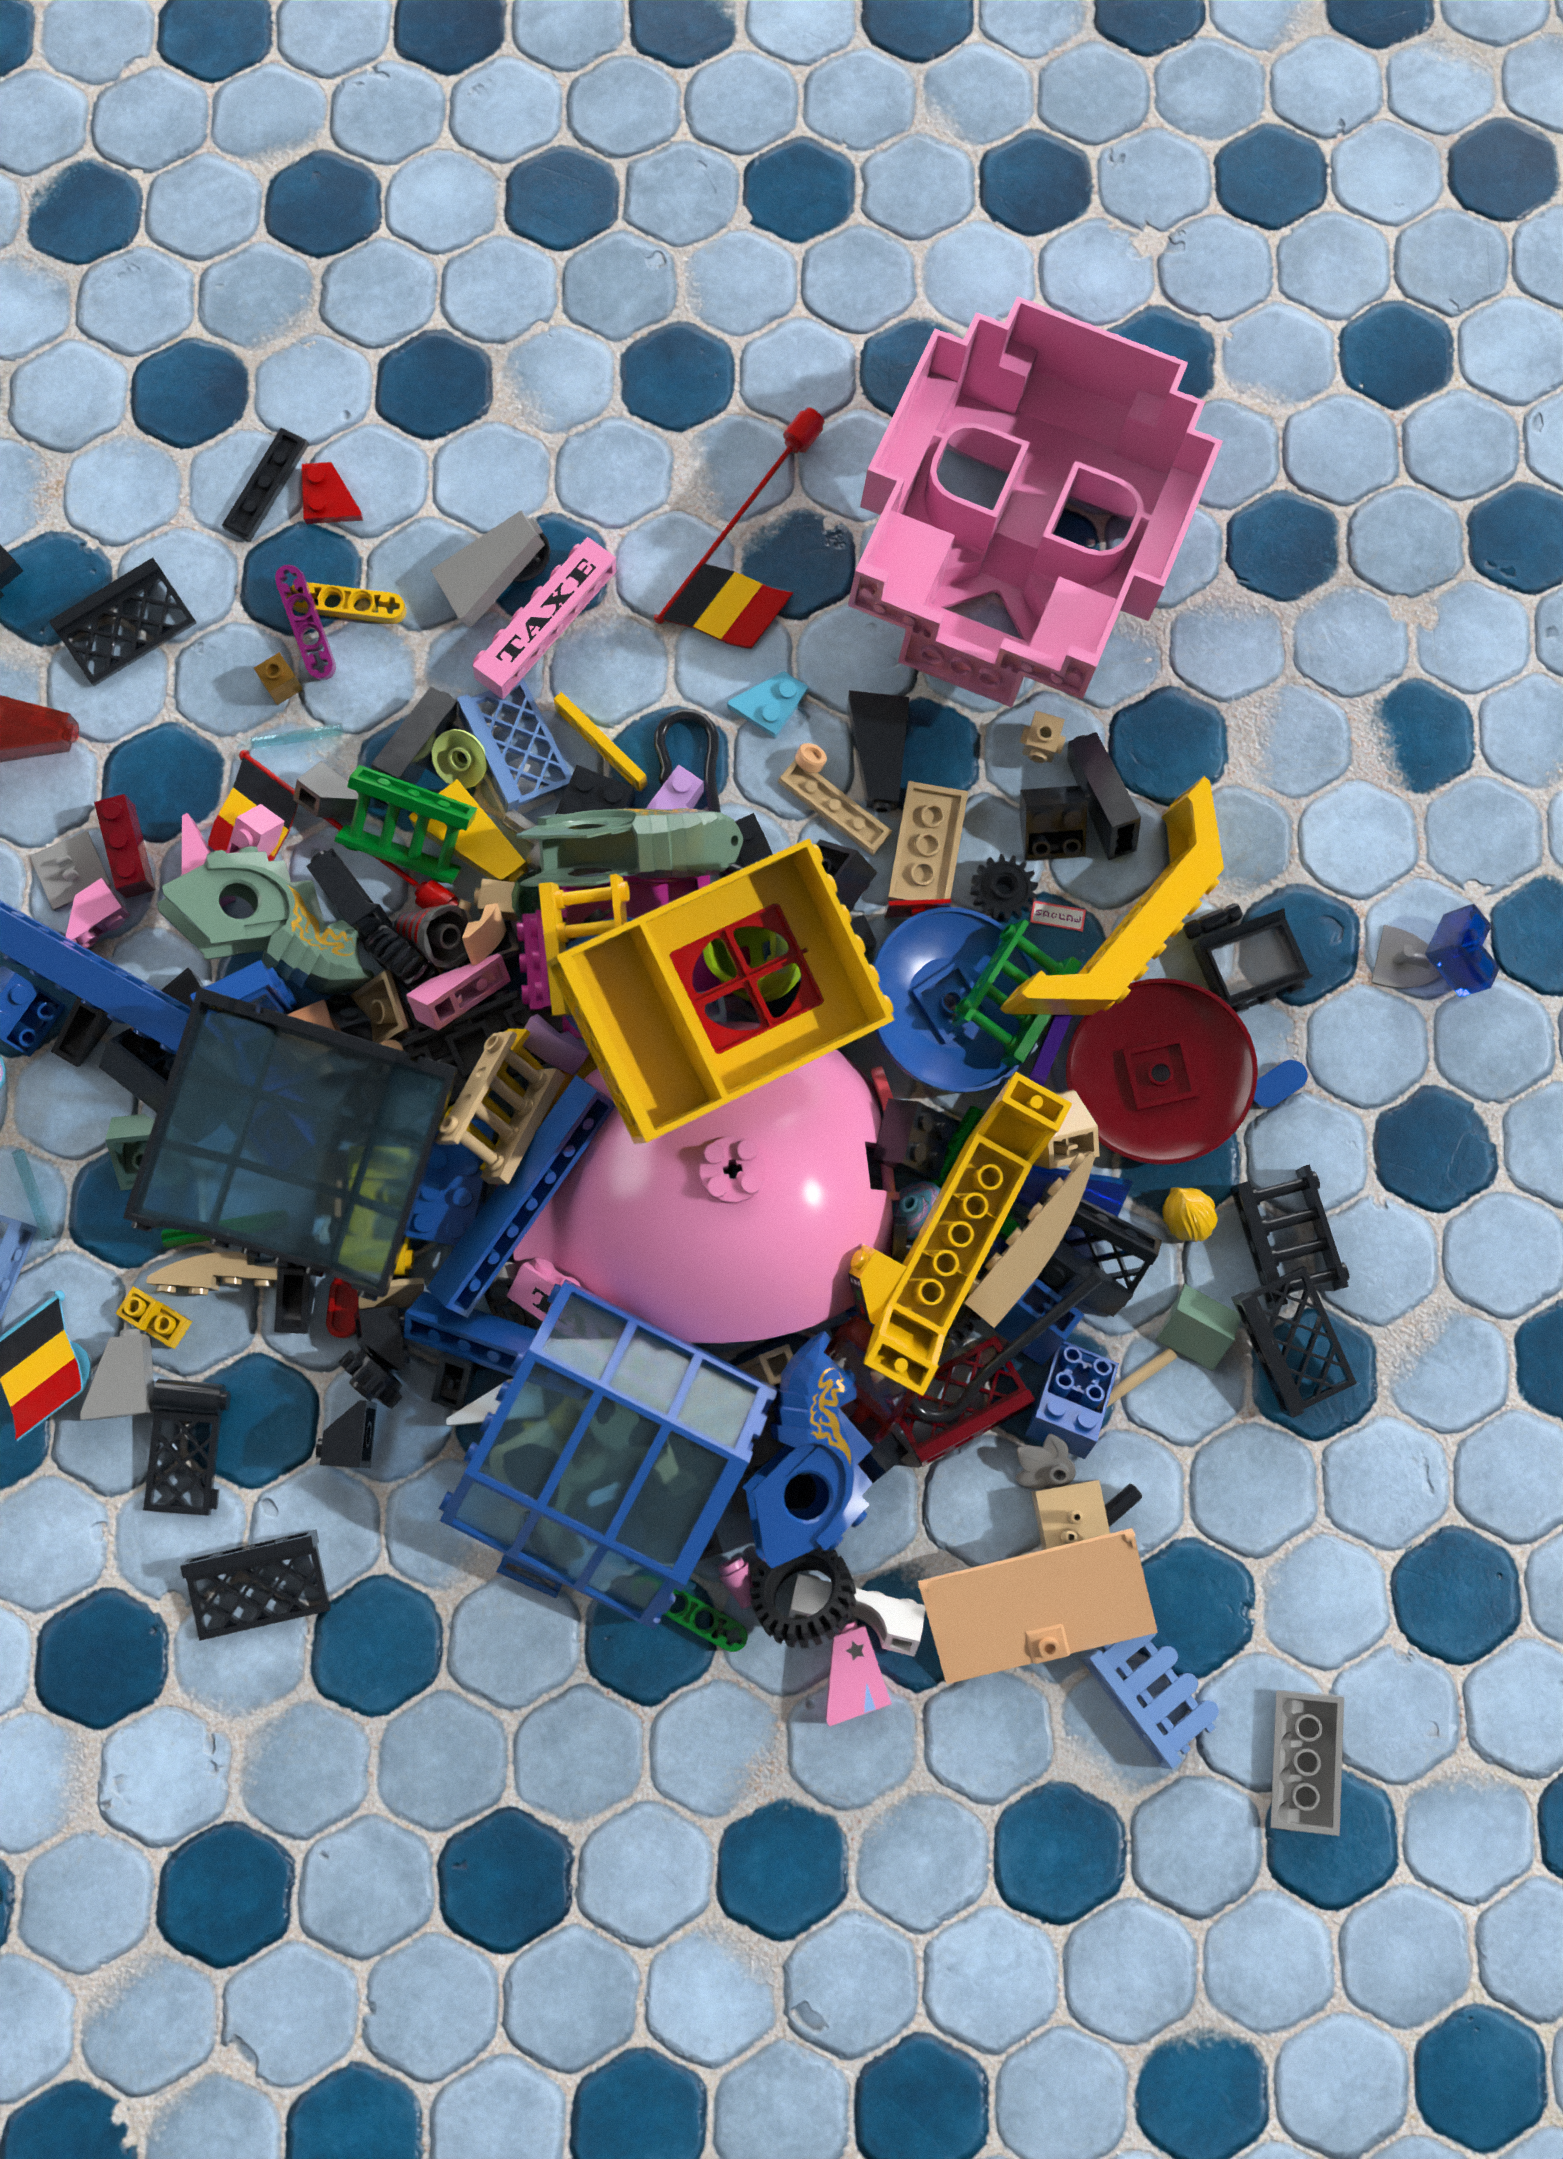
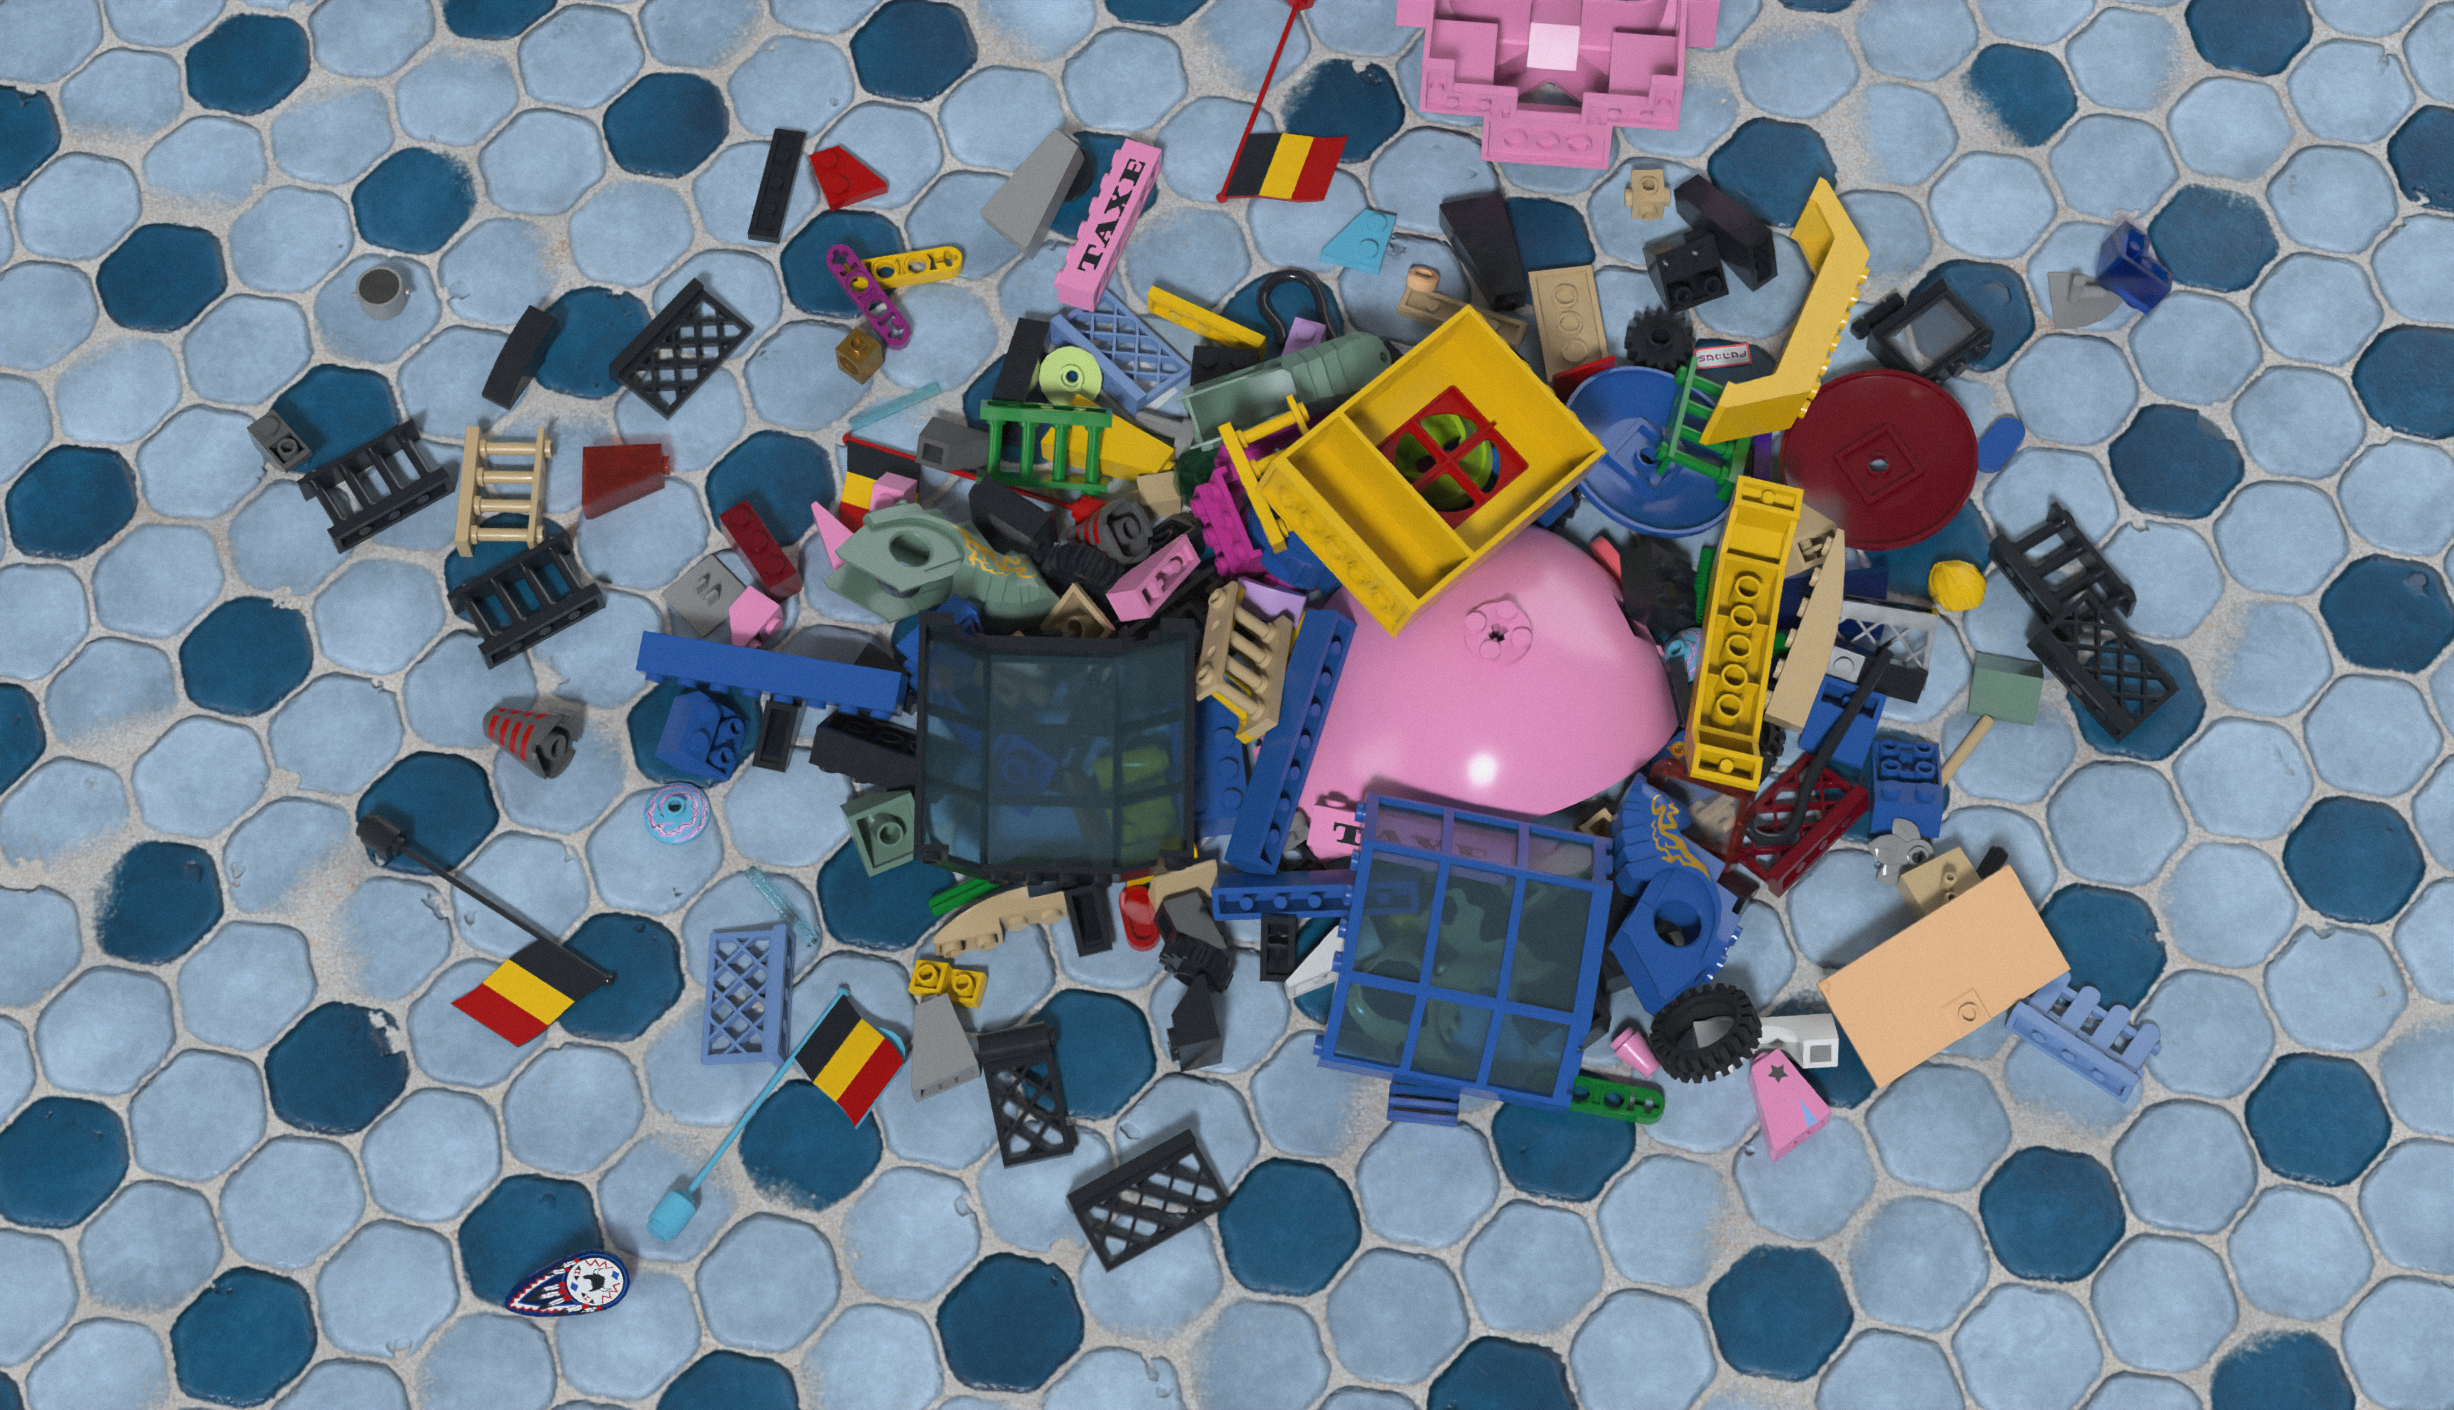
camera: 10 degrees left, 15 degrees down
light nougat slope [462,903,507,965] -> none
yellow slope [848,1244,907,1325] -> none
light grey slope [1271,1690,1344,1836] -> none

